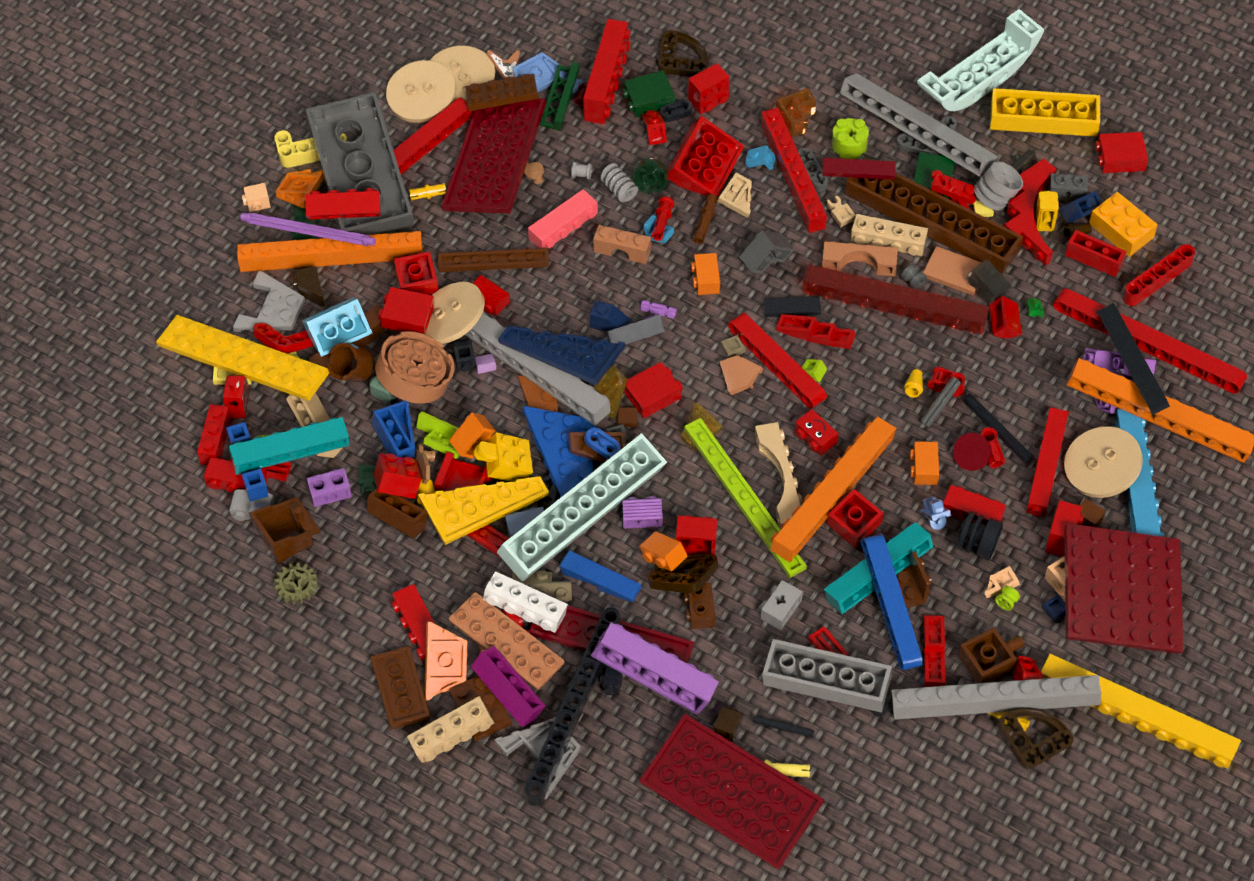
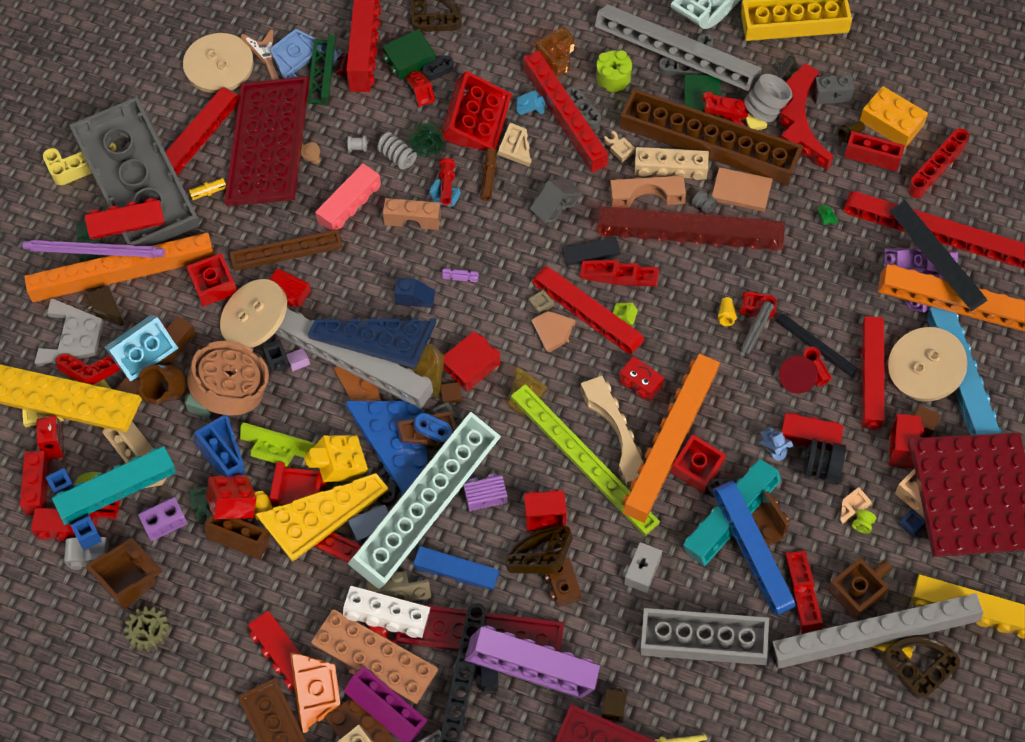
camera: 10 degrees left, 5 degrees up
light nougat brick [242,183,270,212] -> none
orange wing [276,169,324,208] -> none
red brick [378,287,435,334] -> none
tan plate [386,60,456,123] -> none
medium nougat brick [414,444,435,484] -> none
orange brick [449,413,496,459] -> none
reddish brown plate [465,74,539,111] -> none
tile [606,313,665,345] -> none
orange brick [639,531,688,572] -> none
red brick [688,63,730,115] -> none
orange brick [691,253,720,295] -> none
black bar [753,715,814,738] -> none
red tile [808,626,849,656] -> none
dark red tile [822,158,896,180] -> none
orange brick [910,442,939,485] -> none
clear smoke brick [966,259,1011,304] -> none
red brick [989,296,1022,338] -> none
red piece [1012,656,1043,681] -> none
yellow brick [1035,191,1059,231] -> none
dark blue slope [1059,191,1102,224] -> none
red brick [1095,132,1148,173] -> none

